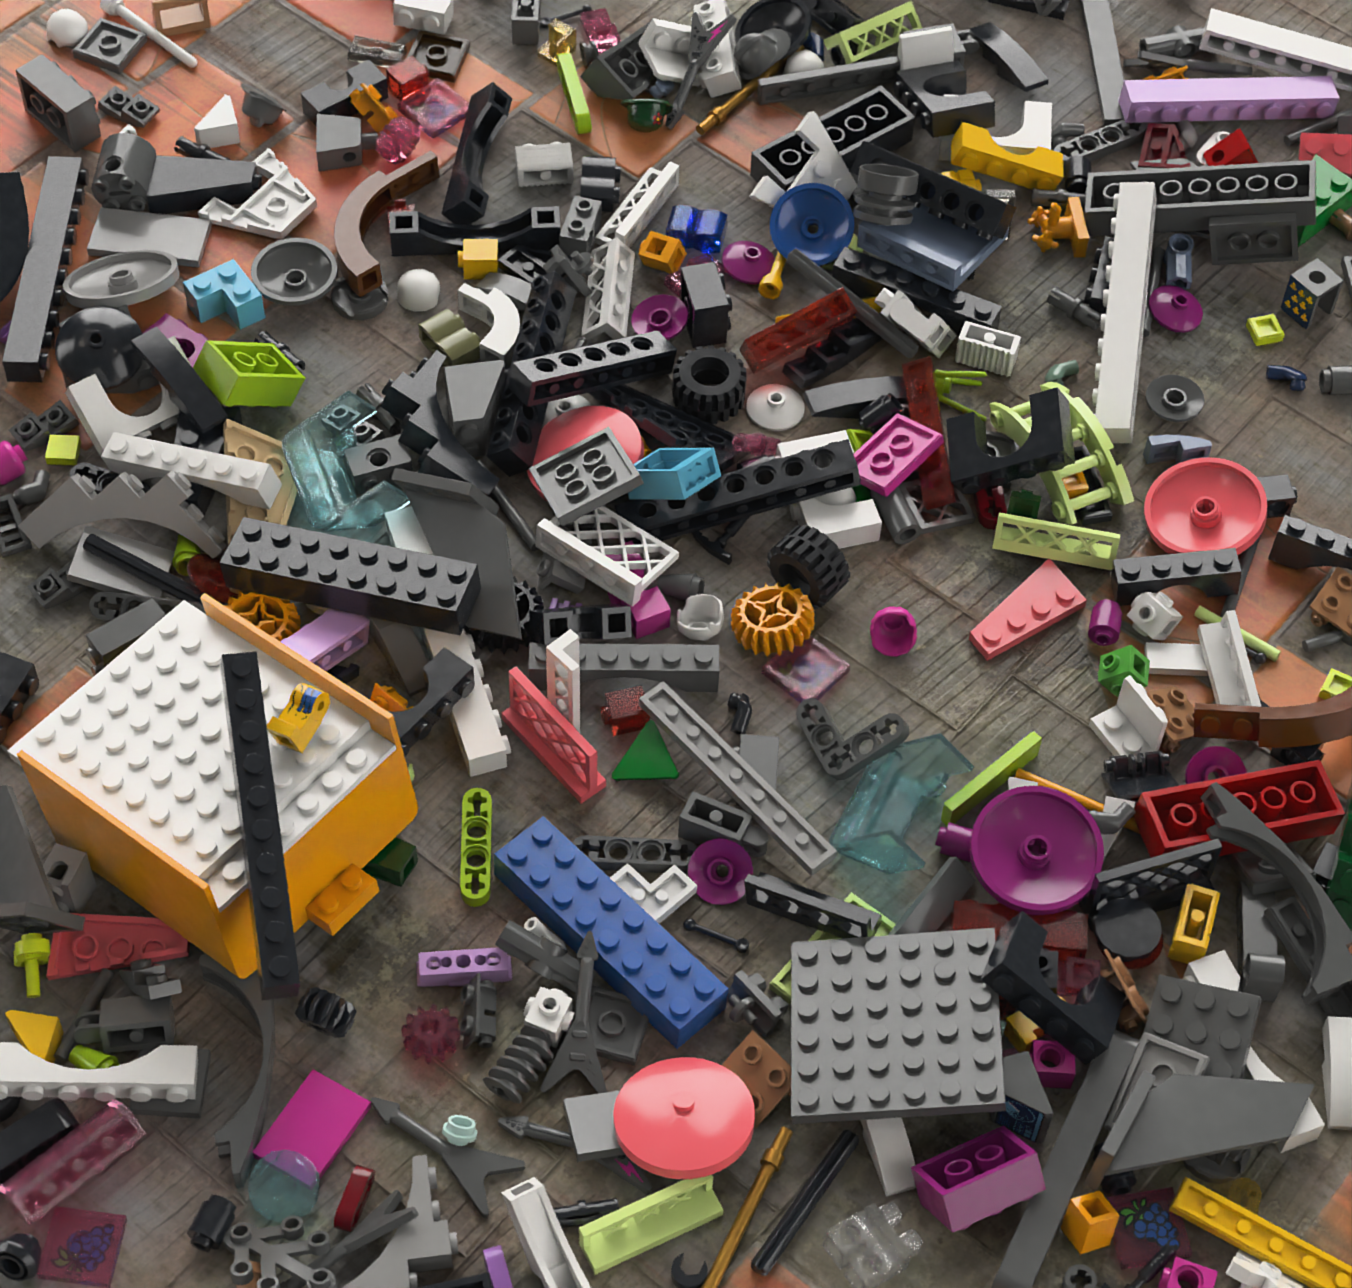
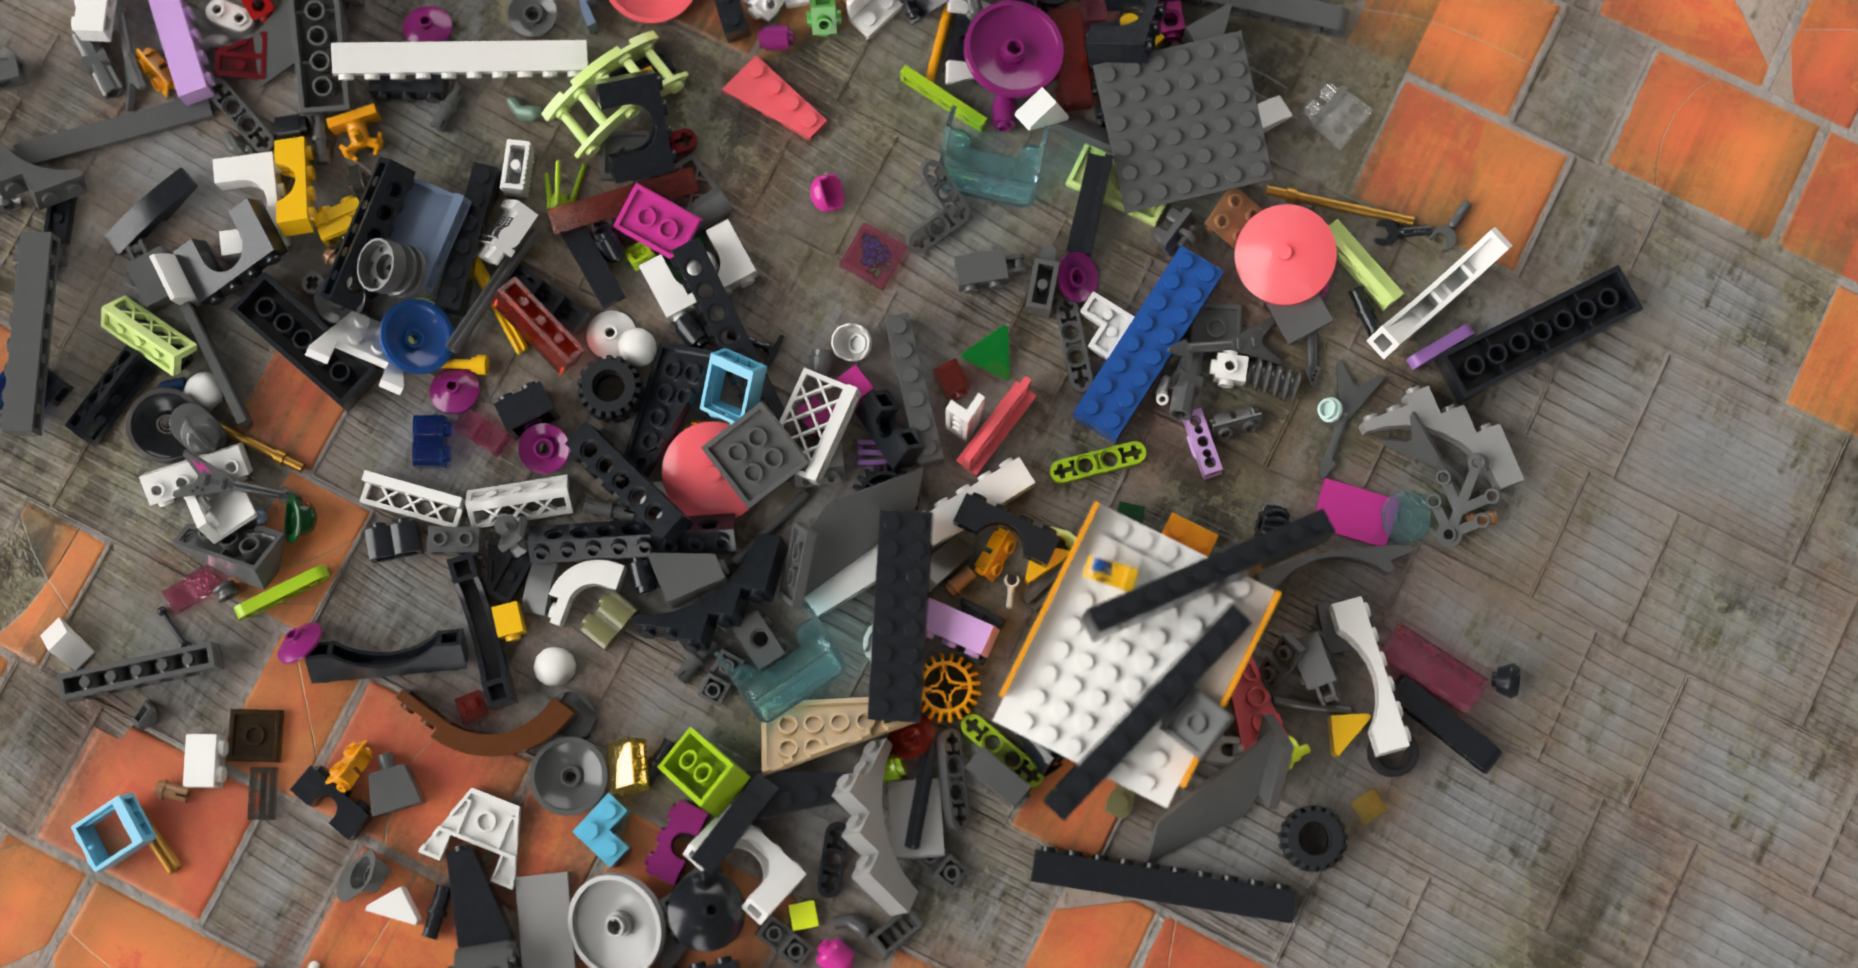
camera: 100 degrees left, 25 degrees up
clear pink tile [37,1206,127,1288] -> none
lime cone [69,1044,120,1070] -> none
white arch [101,432,282,509] -> none
black brick [187,1195,236,1252] -> none
dark red beam [334,1164,375,1233] -> none
clear pink gear [375,116,421,165] -> none
clear red brick [386,56,430,104] -> none
clear pink tile [397,78,469,139] -> none
clear pink gear [401,1003,460,1064] -> none
white brick [515,142,573,188] -> none
clear yellow panel [537,18,576,67] -> none
light orange brick [638,231,687,277] -> none
light grey plate [639,681,837,876] -> none
black hinge [683,918,749,953] -> none
black arm [728,692,752,735] -> none
light orange gear [731,582,815,657] -> none
clear pink axle [732,432,781,456] -> none
black axle [751,1129,859,1276] -> none
black tyre [767,525,850,609] -> none
magenta brick [911,1126,1046,1233] -> none
yellowish green fence [992,512,1120,570] -> none
dark green tile [1007,489,1042,519] -> none
sand blue piece [1163,233,1194,290] -> none
none -> magenta dish [278,622,323,664]
none -> clear yellow brick [607,737,650,796]
none -> white hair [617,327,657,367]
none -> medium nougat pin [943,565,976,597]
none -> white slope [1015,87,1069,131]
none -> black brick [1043,603,1252,821]
none -> dark grey tile [1160,686,1235,762]

